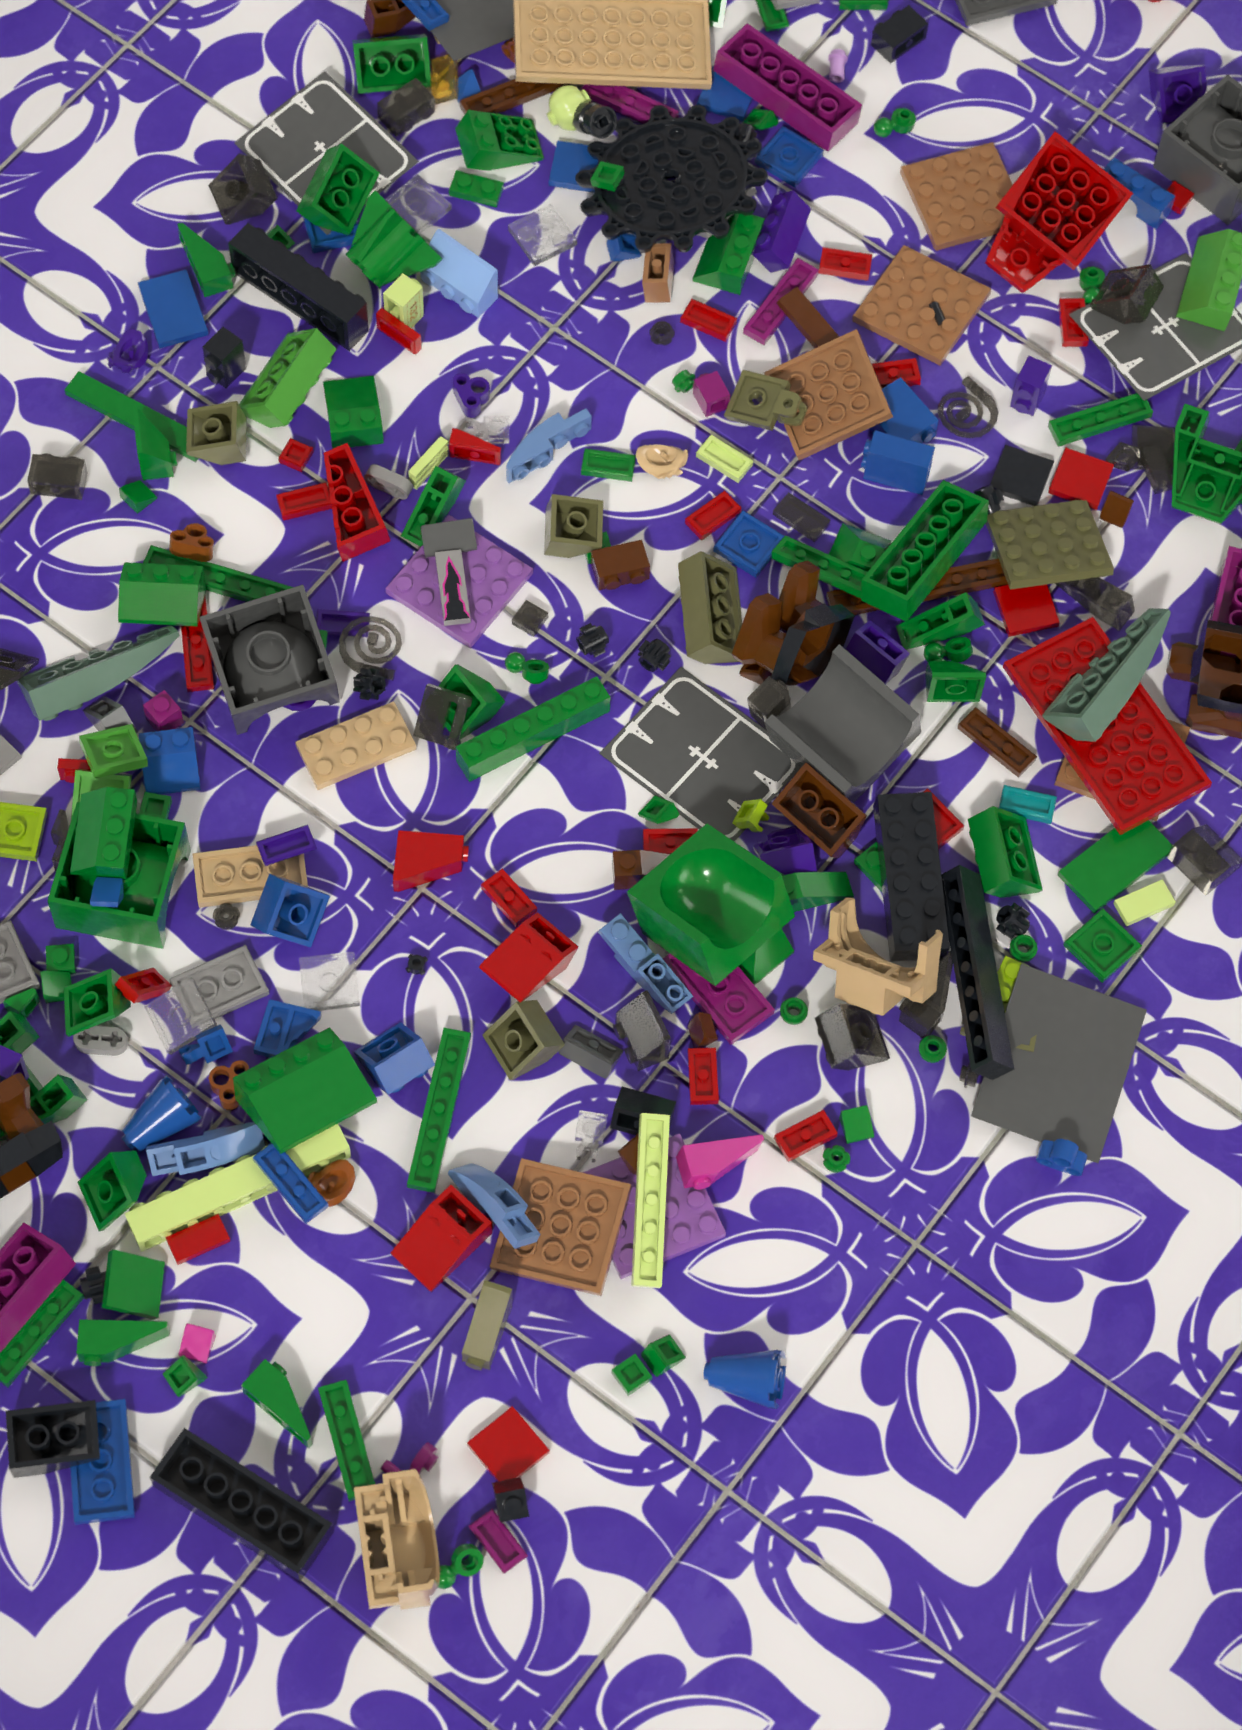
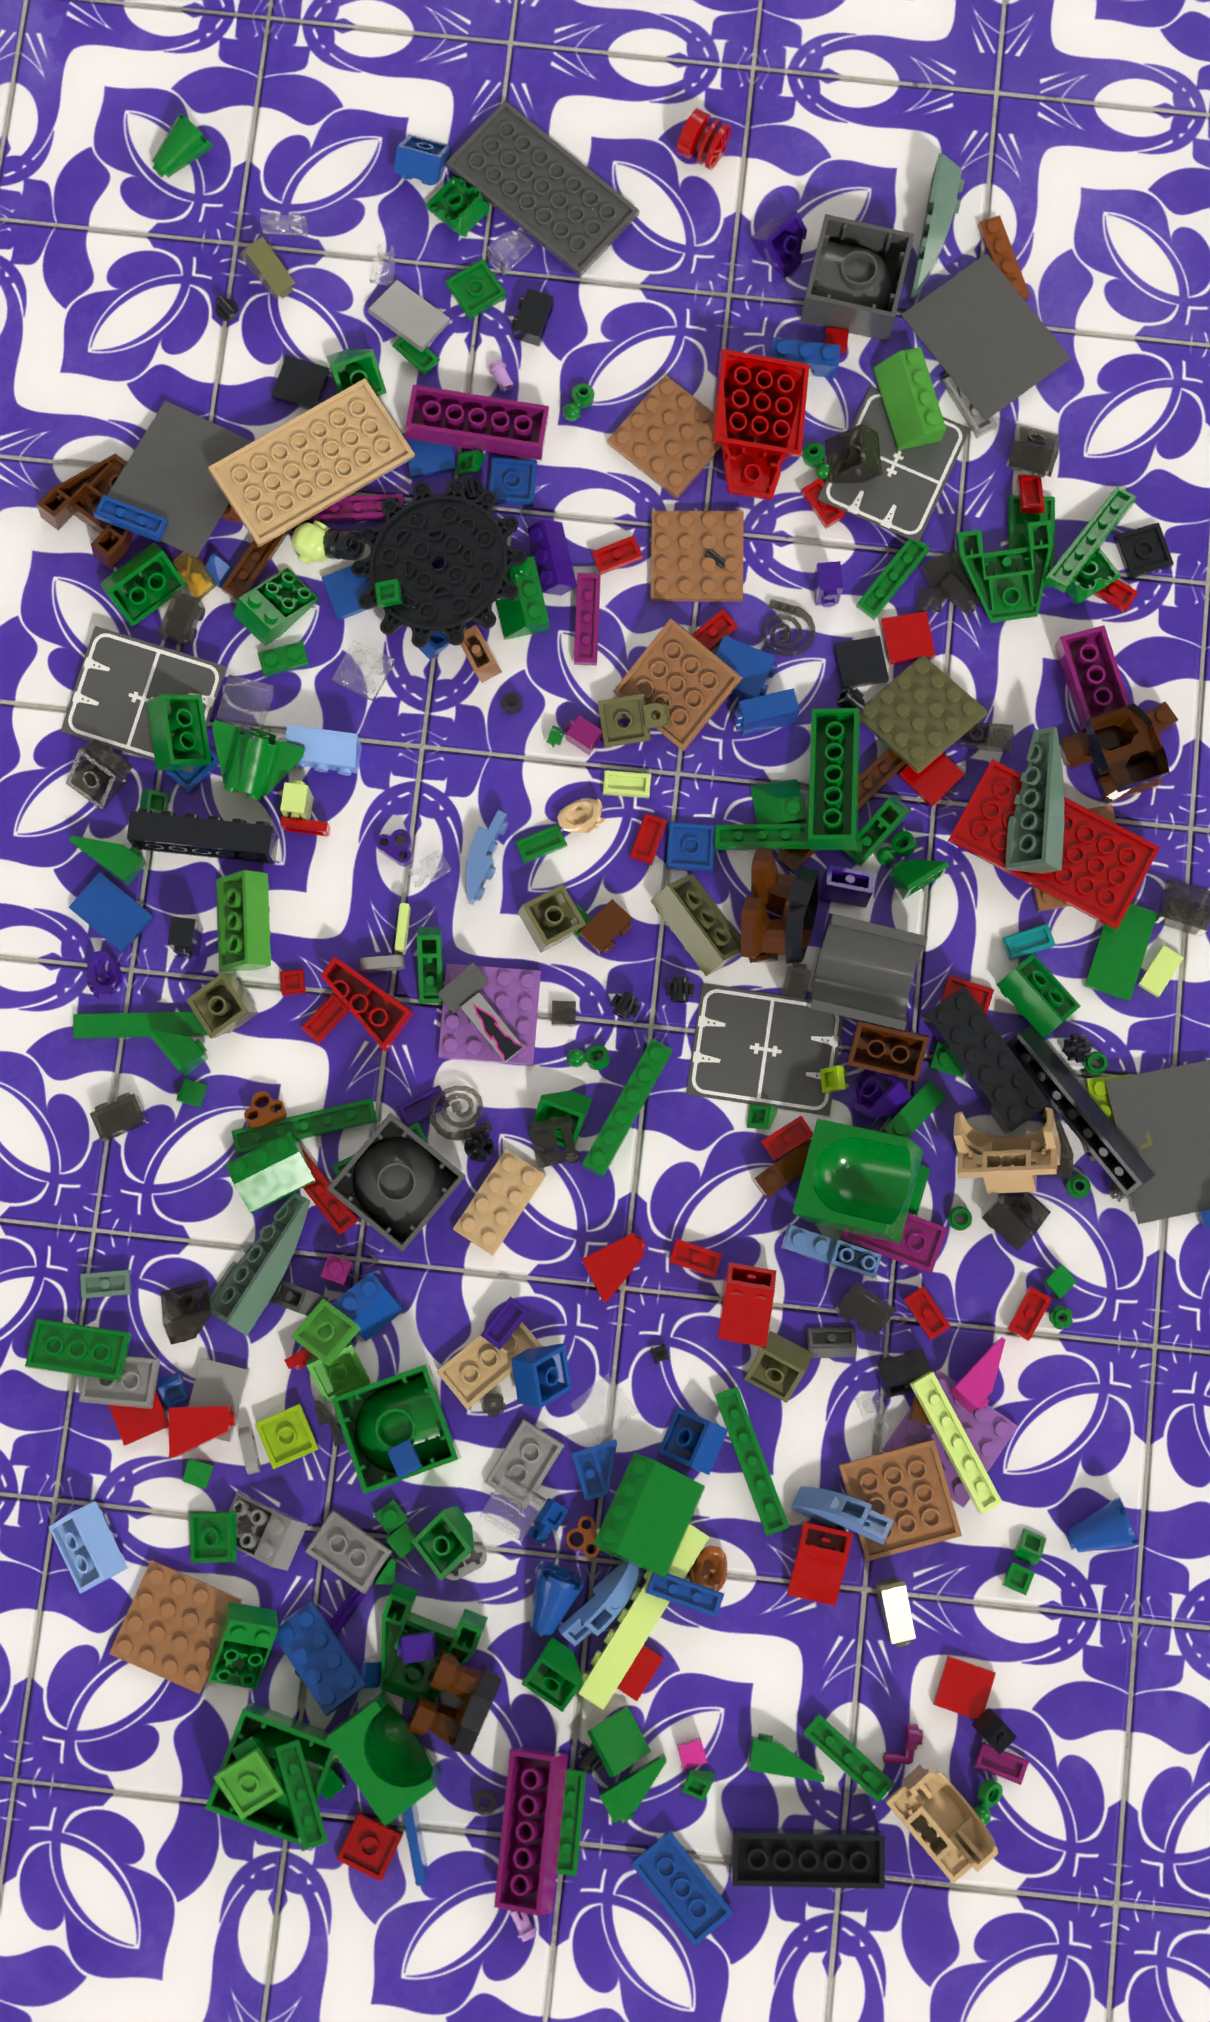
camera: 30 degrees left, 15 degrees up
black slope [6,1400,100,1478] -> none
green slope [70,787,137,880] -> none
red plate [115,967,172,1003] -> none
green plate [139,792,172,819] -> none
green slope [323,376,384,449] -> none
red slope [449,428,501,465] -> none
red tile [680,299,737,342] -> none
reddish brown slope [687,1012,718,1048] -> none
clear smoke tile [773,492,831,542] -> none
reddish brown tile [776,287,840,348] -> none
reddish brown tile [957,707,1037,778] -> none
green tile [1063,908,1142,983] -> none
reddish brown slope [1100,491,1134,528] -> none

